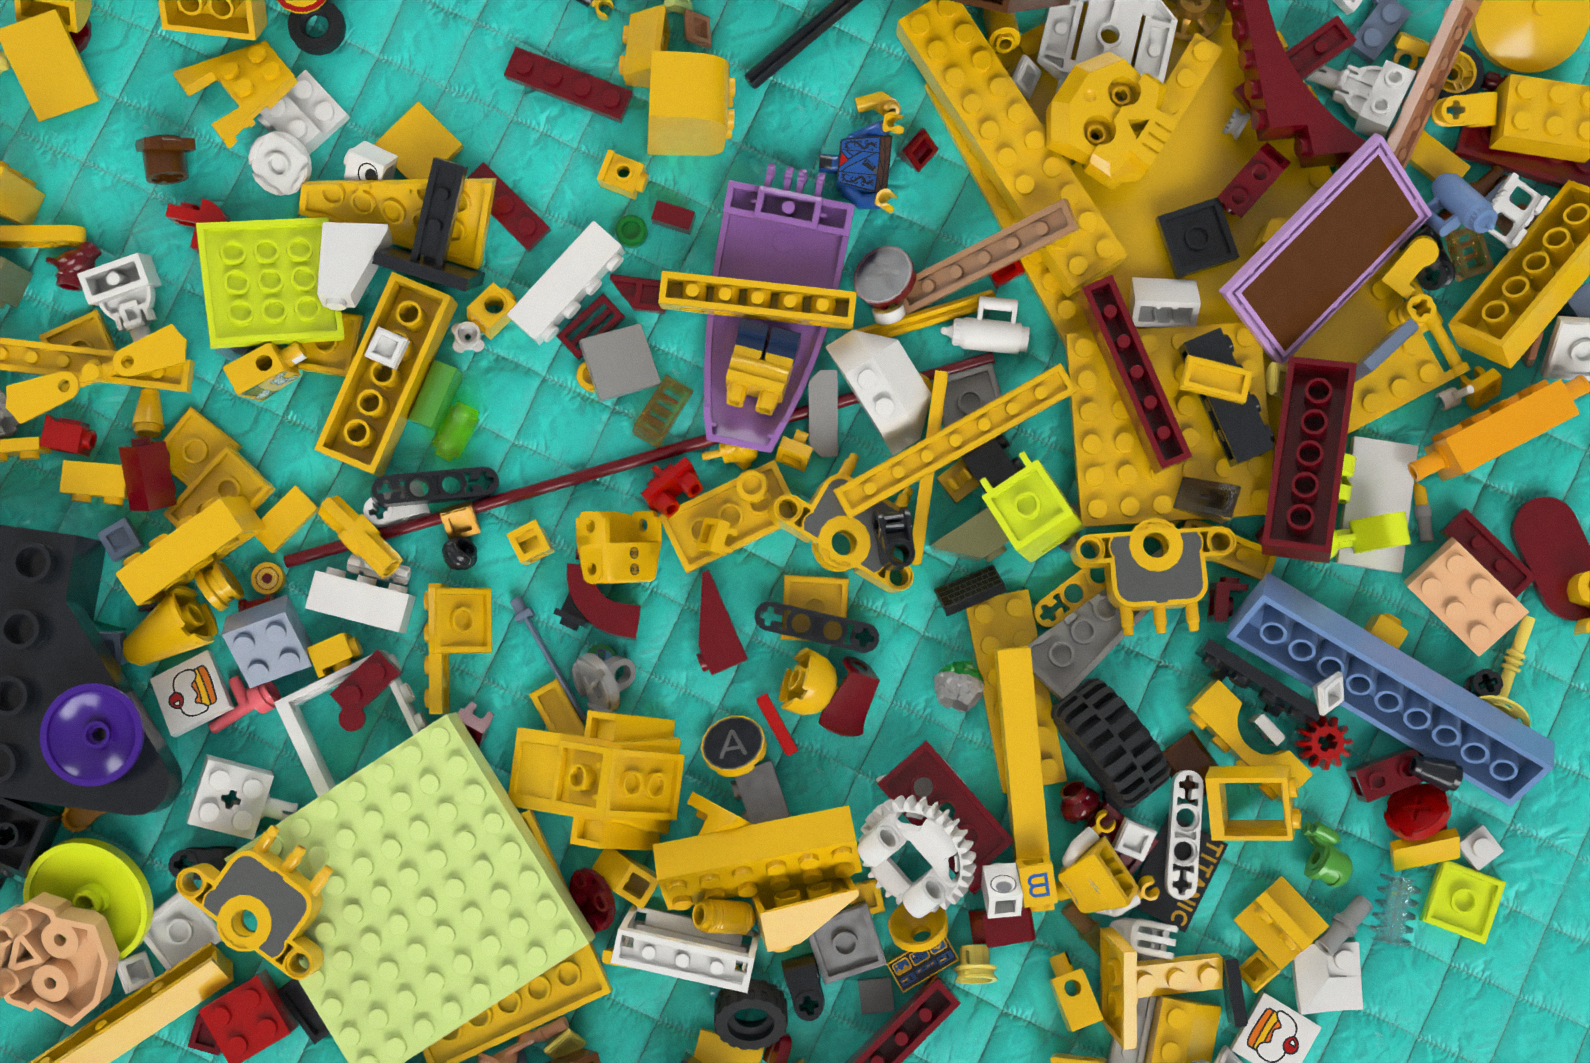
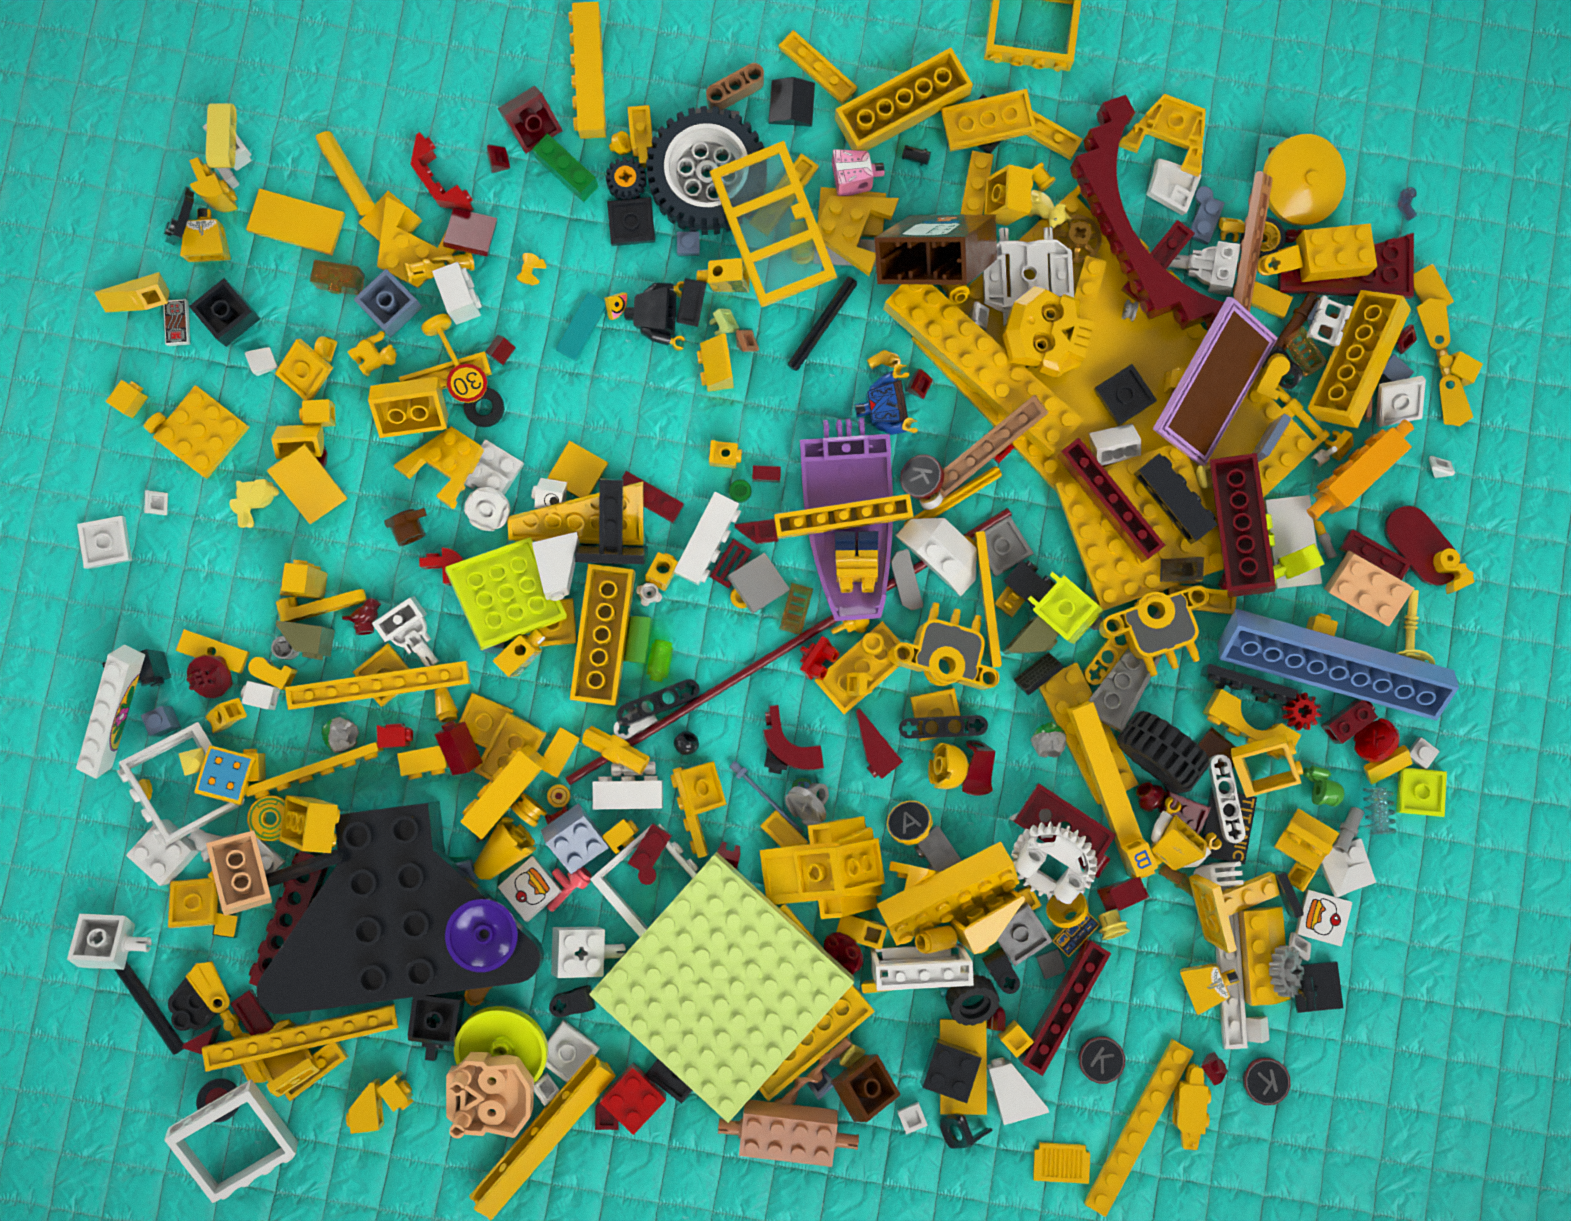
camera: 25 degrees left, 0 degrees up
yellow piece [5,324,188,424] -> none
sand blue plate [97,517,145,562] -> none
yellow piece [176,825,333,980] -> none
white tile [364,326,410,370] -> none
pearl gold tile [440,501,481,540] -> none
dark red plate [504,46,633,123] -> none
yellow brick [506,519,555,566] -> none
yellow piece [576,510,662,584] -> none
yellow brick [647,50,735,156] -> none
red tile [756,693,799,756] -> none
yellow tile [775,429,813,472] -> none
yellow tile [833,363,1077,519] -> none
black piece [872,506,915,572] -> none
white piece [940,296,1029,355] -> none
white brick [981,863,1023,919] -> none
yellow torso [1048,951,1104,1032] -> none
white tile [1111,817,1157,862] -> none
yellow tile [1178,355,1253,405] -> none
dark red bracket [1207,577,1249,623] -> none
dark red brick [1217,142,1291,218] -> none
white tile [1247,713,1285,746] -> none
white slope [1312,671,1344,716] -> none
yellow bush [1397,293,1436,326] -> none
black cone [1408,755,1463,792] -> none
medium blue piece [1426,173,1497,237] -> none
black bush [1463,669,1503,697] -> none

